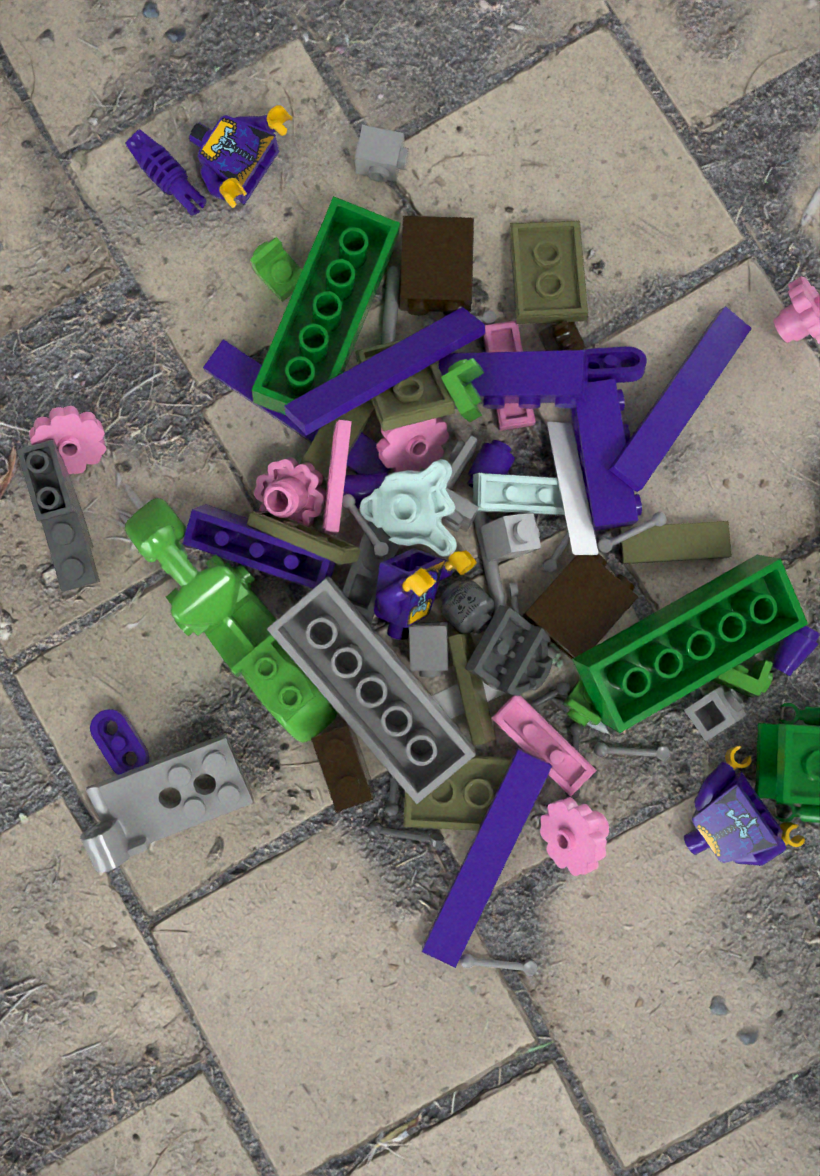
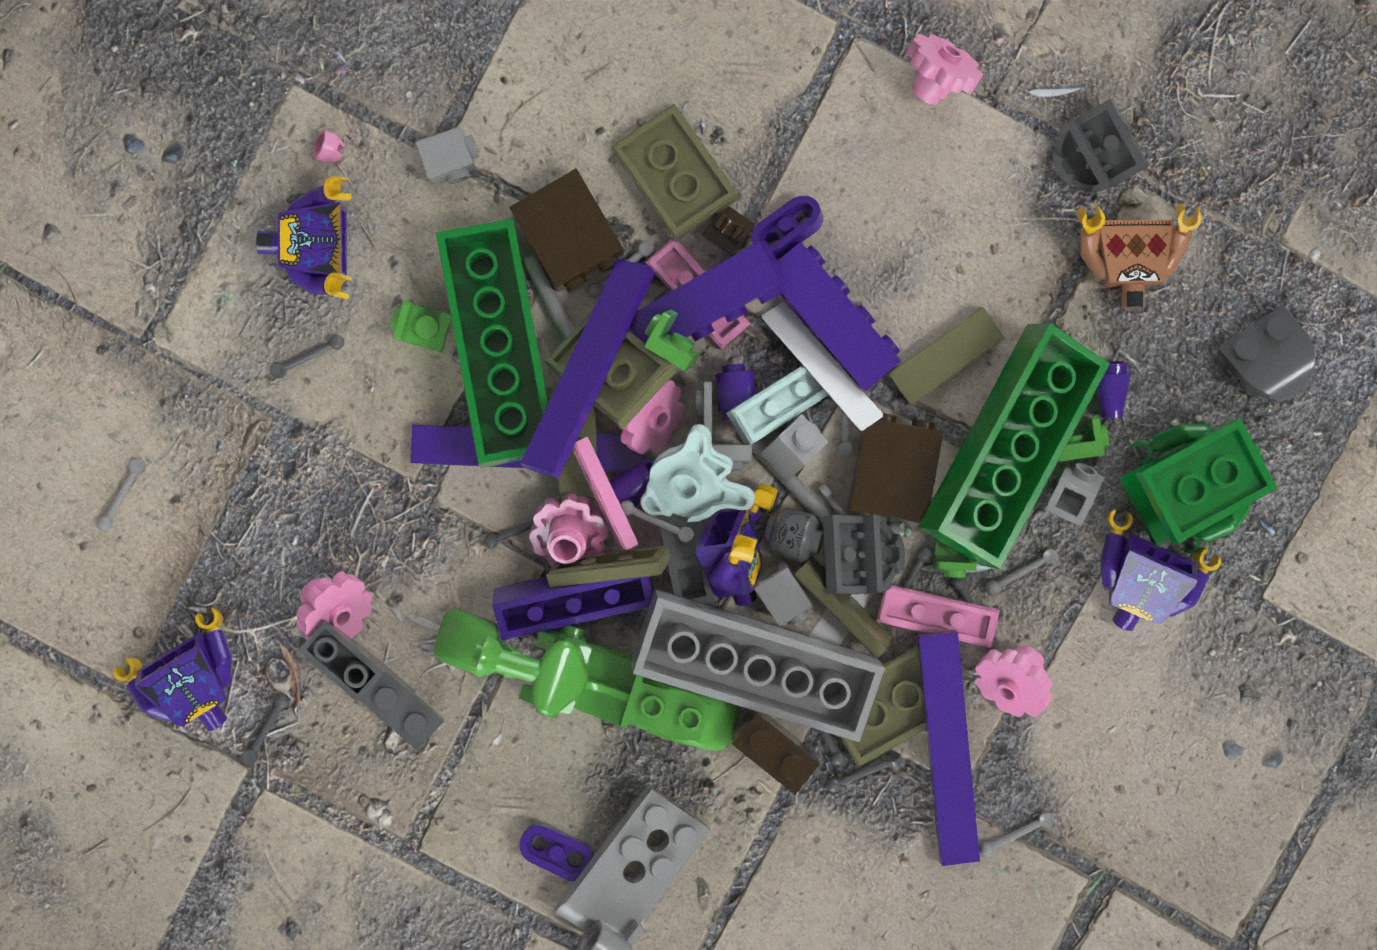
camera: 30 degrees left, 5 degrees up
dark purple hinge [125,129,207,216] -> none
light grey hinge [597,512,666,554] -> none
dark purple tile [608,306,752,492] -> none
none -> dark grey hinge [270,334,344,379]
none -> bright pink hinge [312,130,345,164]
none -> dark grey hinge [484,520,534,549]

